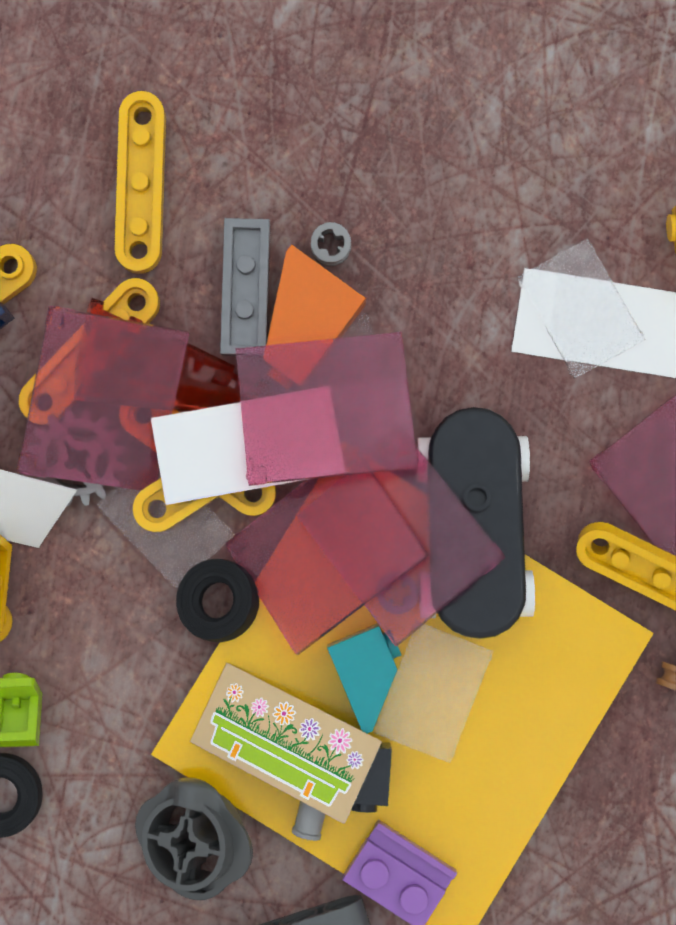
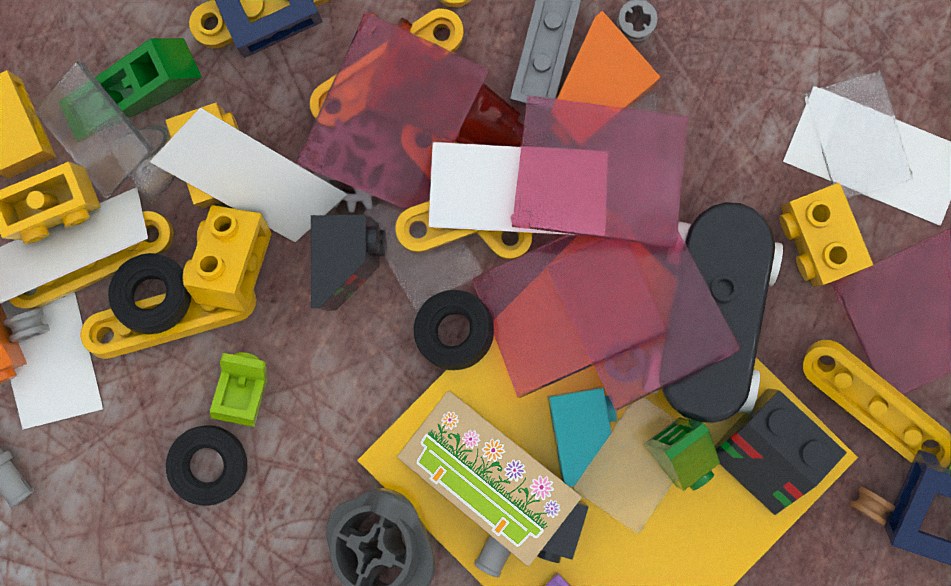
camera: 15 degrees right, 0 degrees up
none -> black slope [311,215,387,311]
none -> green slope [644,417,720,491]
none -> black slope [715,388,847,515]
none -> yellow brick [779,182,873,287]

